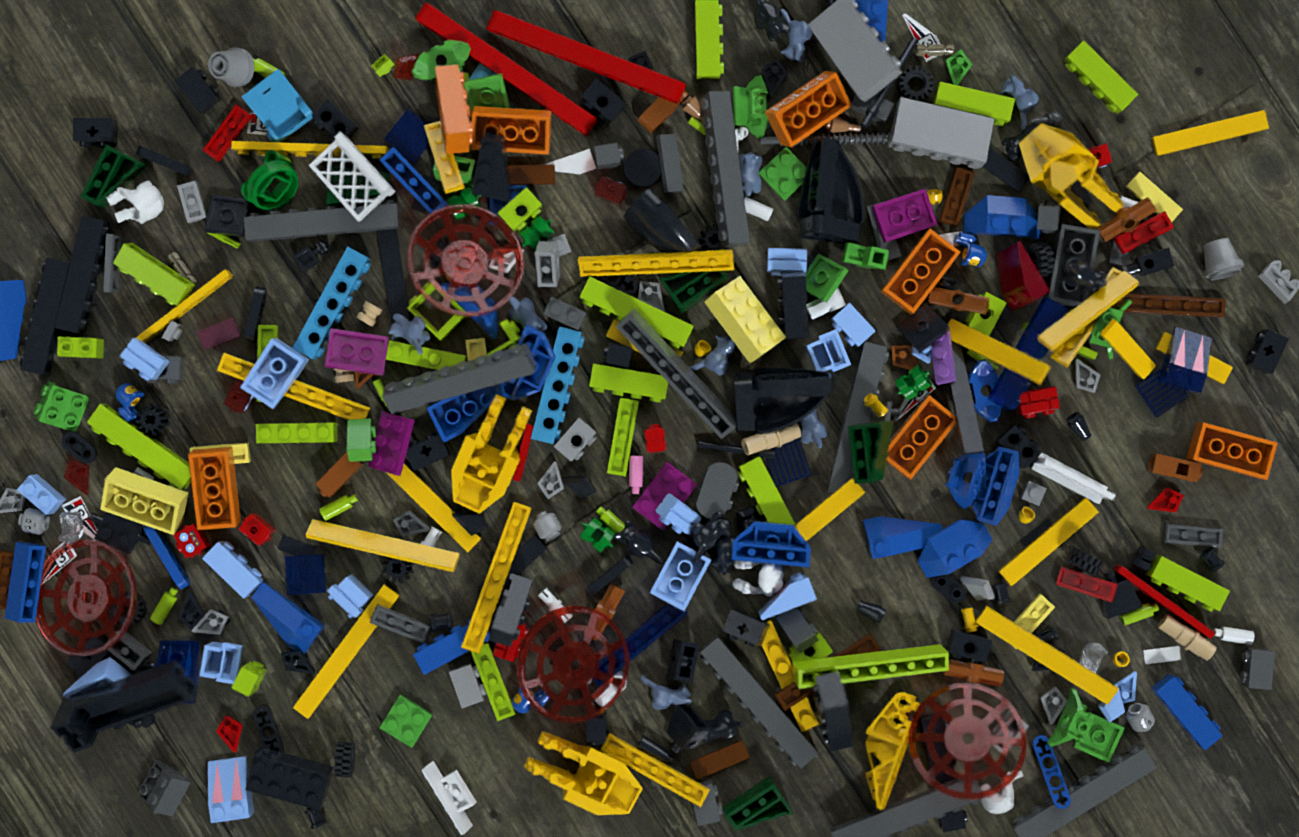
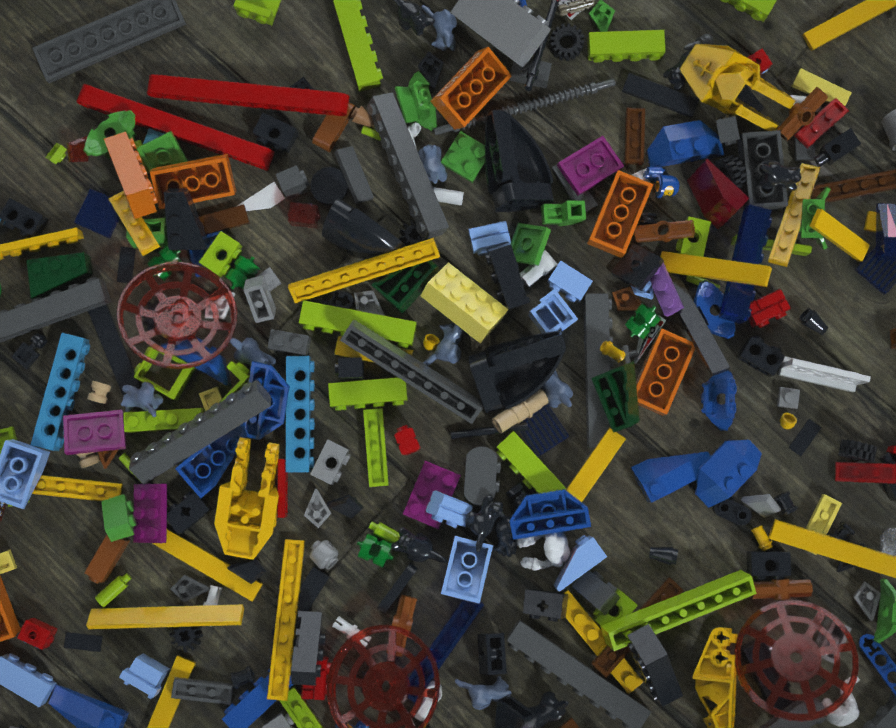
camera: 10 degrees left, 5 degrees down
lime brick [256,423,338,443] -> none
clear blue tile [285,554,327,595] -> none
white fence [309,132,395,222] -> none
blue brick [380,147,449,219] -> none
bright pink cylinder [629,456,643,494] -> none
medium nougat cone [825,117,861,133] -> none
light grey brick [888,97,994,169] -> none
yellow hinge [927,189,942,205] -> none
blue wedge [971,446,1020,526] -> none
yellow tile [998,497,1099,586] -> none
sand blue animal [1001,74,1039,130] -> none
yellow tile [1038,271,1139,351] -> none
light grey piece [1075,359,1100,393] -> none

